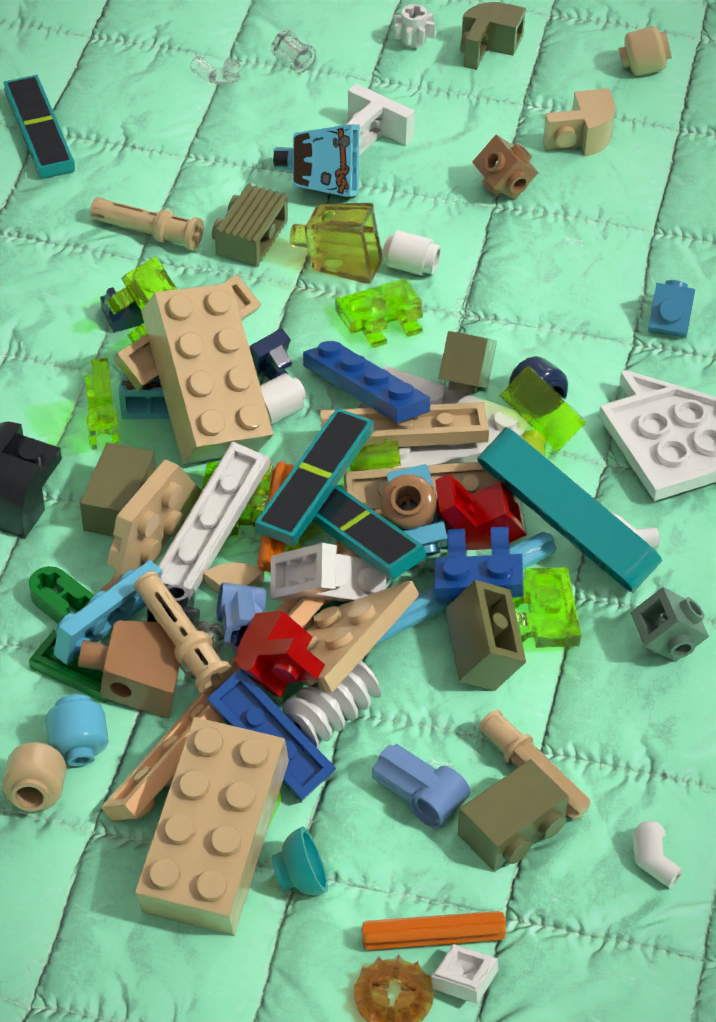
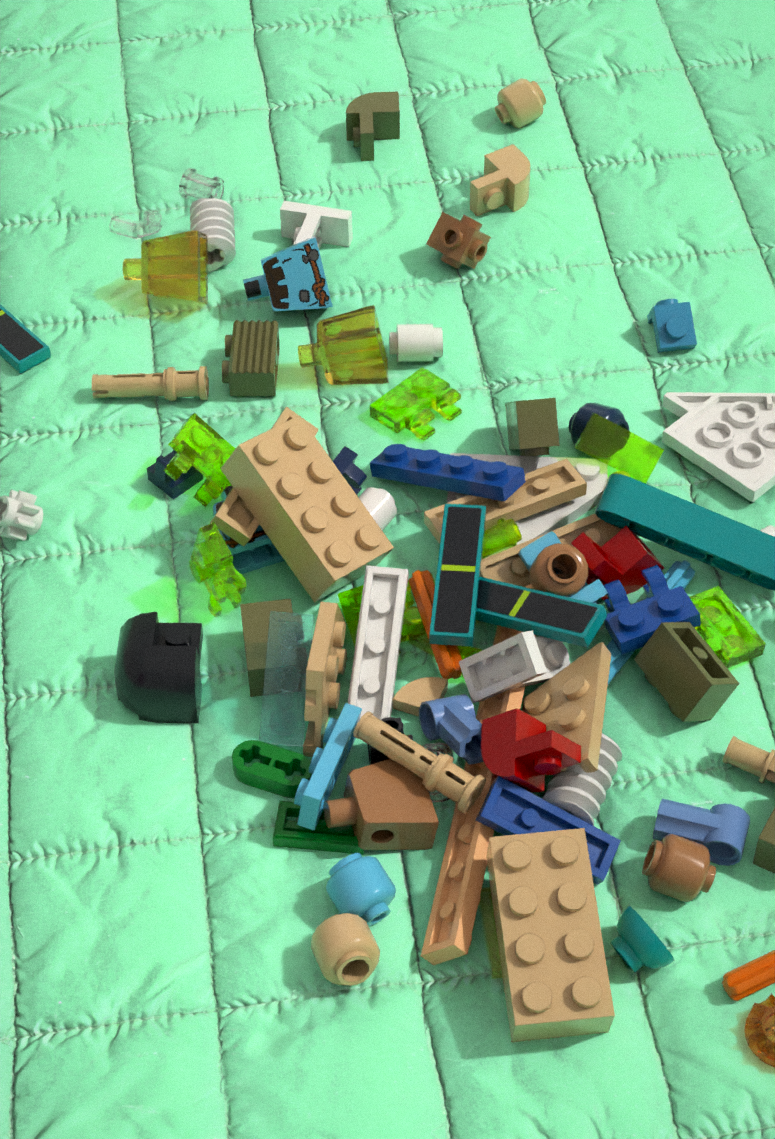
camera: 20 degrees left, 0 degrees up
white gear [393,4,435,48] -> none
none -> clear yellow torso [123,231,208,304]
none -> white piece [190,198,236,272]
none -> clear light blue plate [259,611,314,747]
none -> medium nougat head [642,834,716,902]

